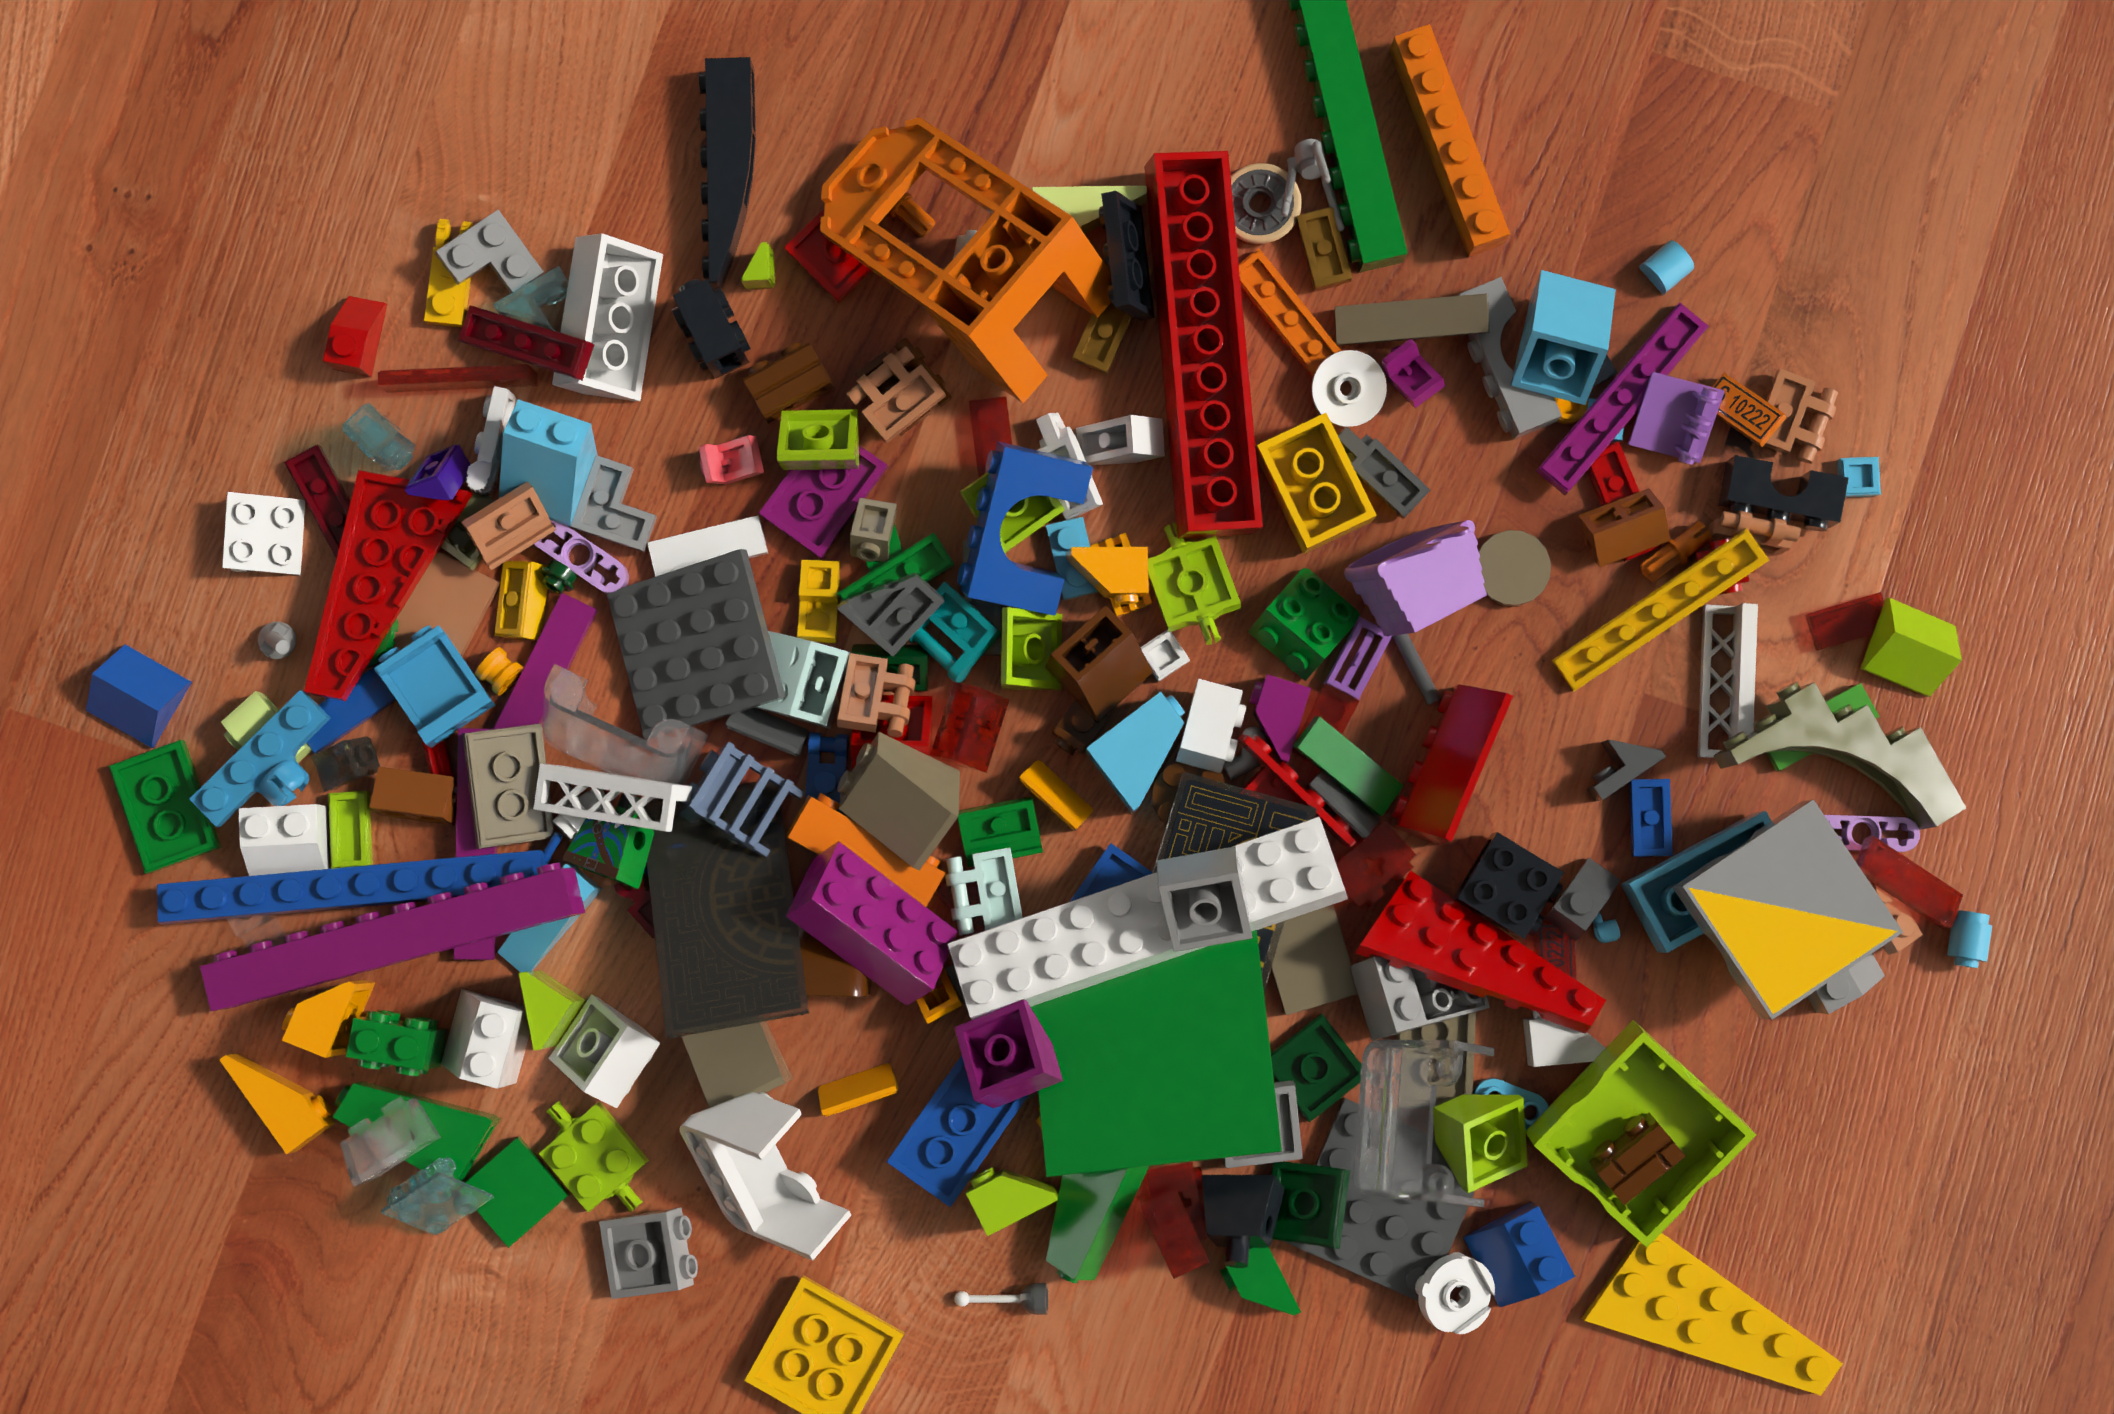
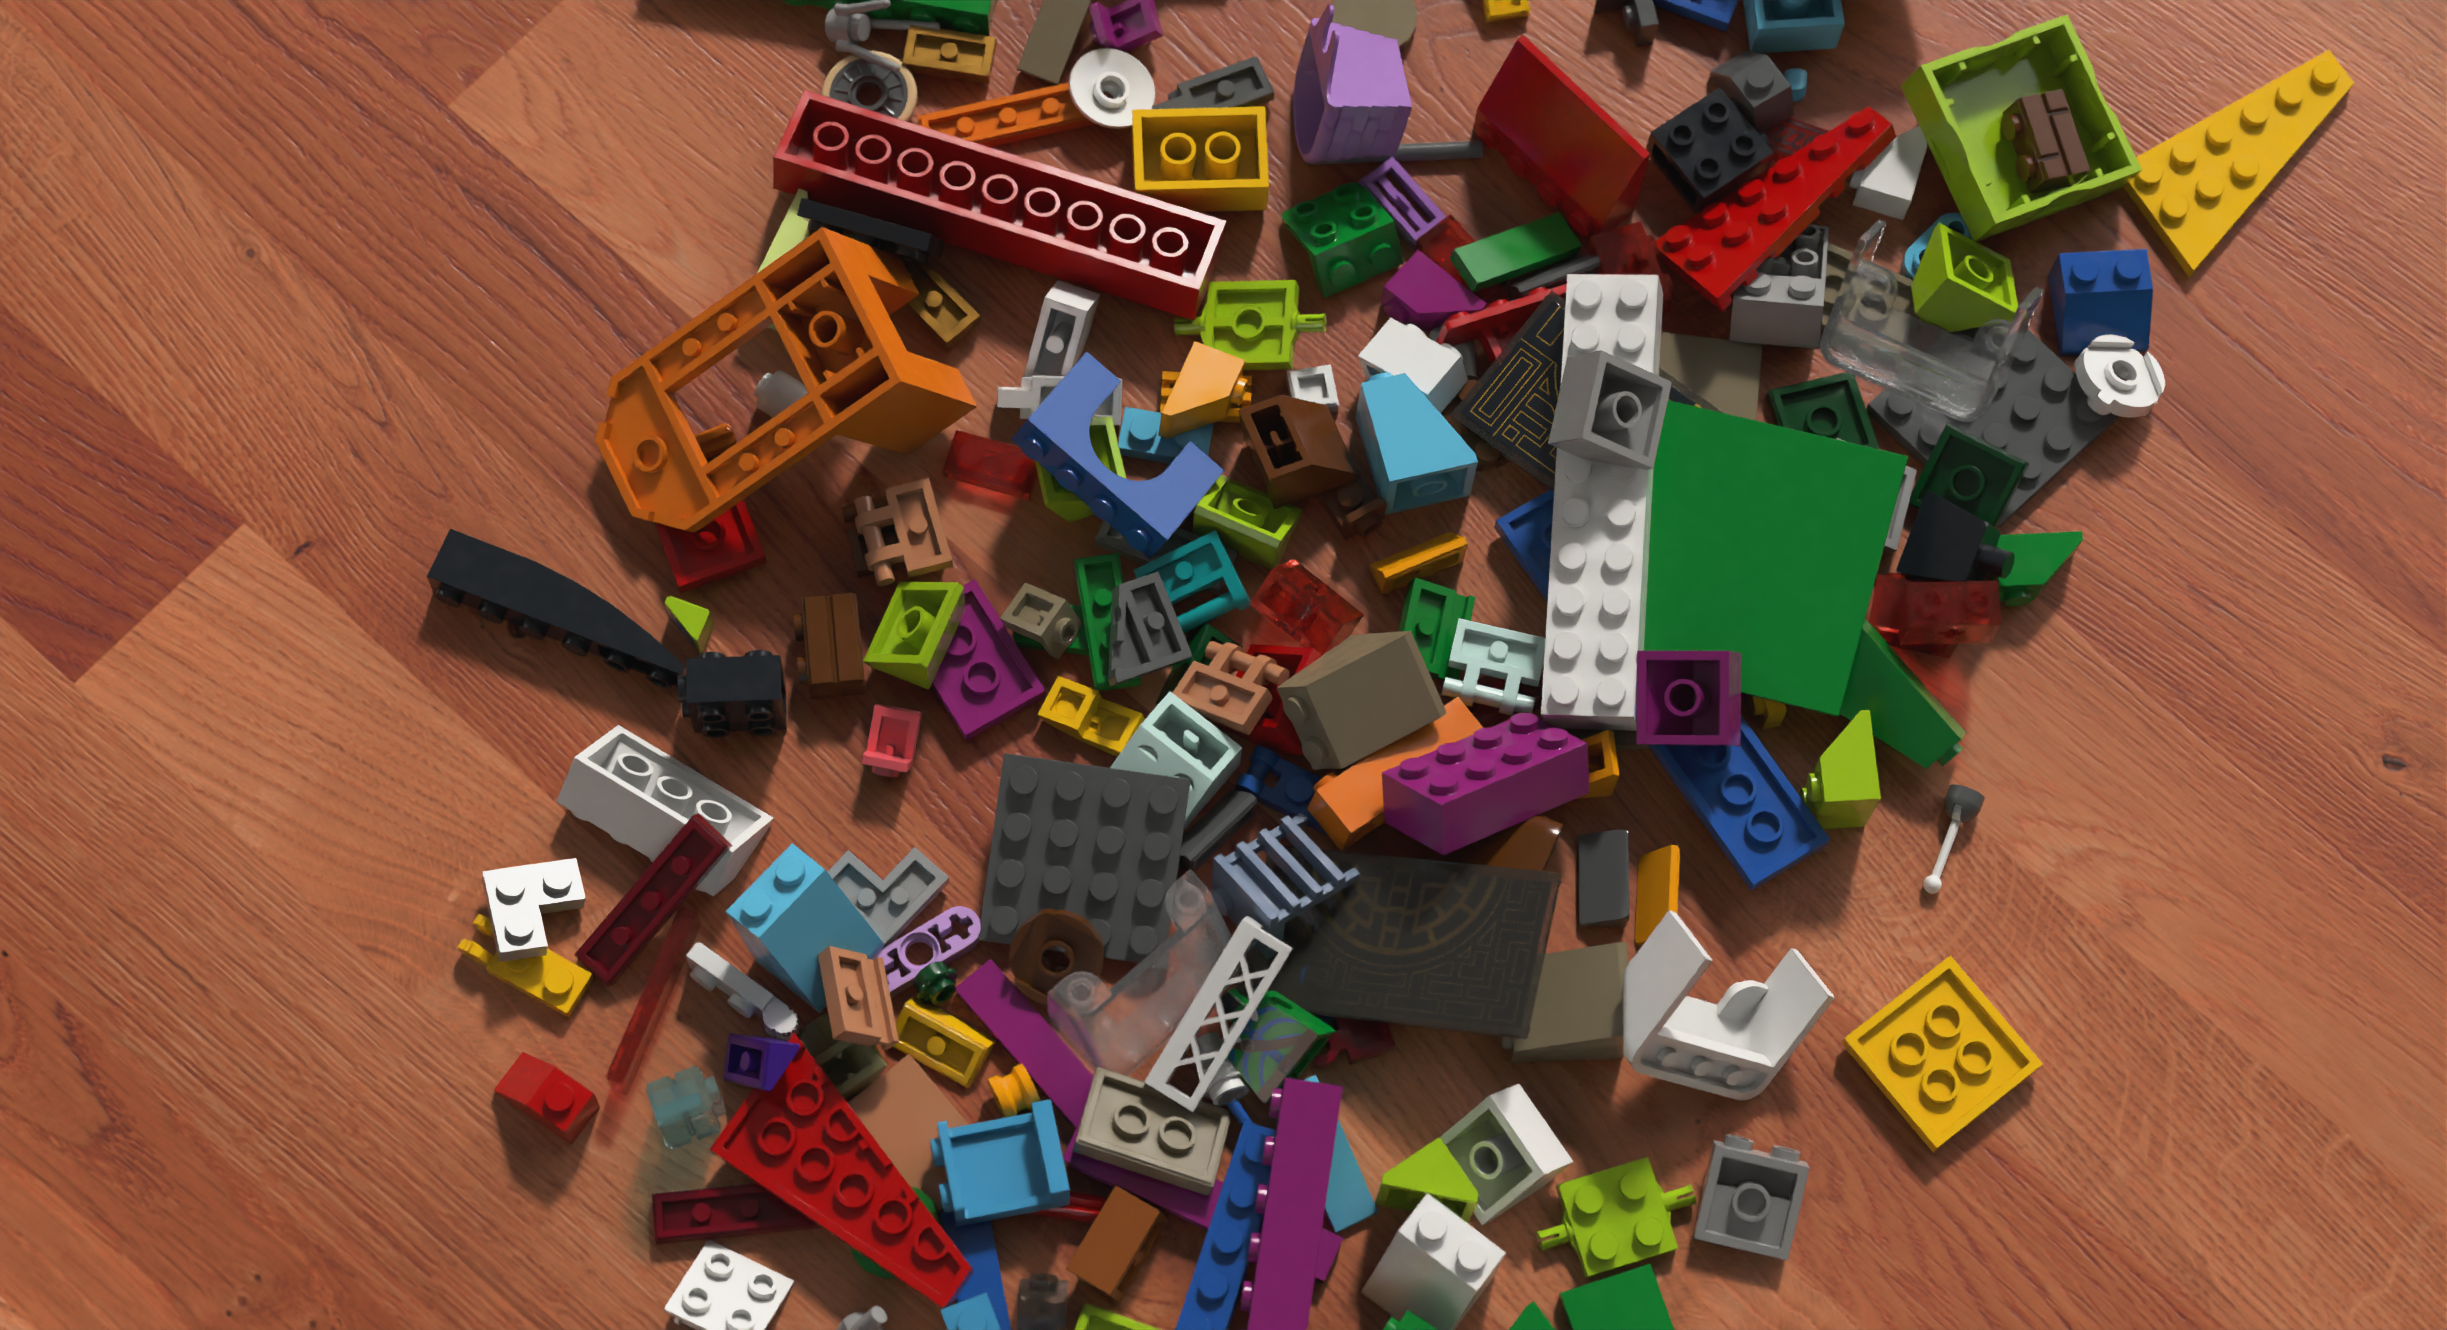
camera: 75 degrees left, 15 degrees down
clear light blue slope [493,266,569,331] -> none
white tile [647,515,768,577] -> none
none -> reddish brown plate [1009,908,1104,1006]
none -> dark grey slope [1578,830,1629,928]

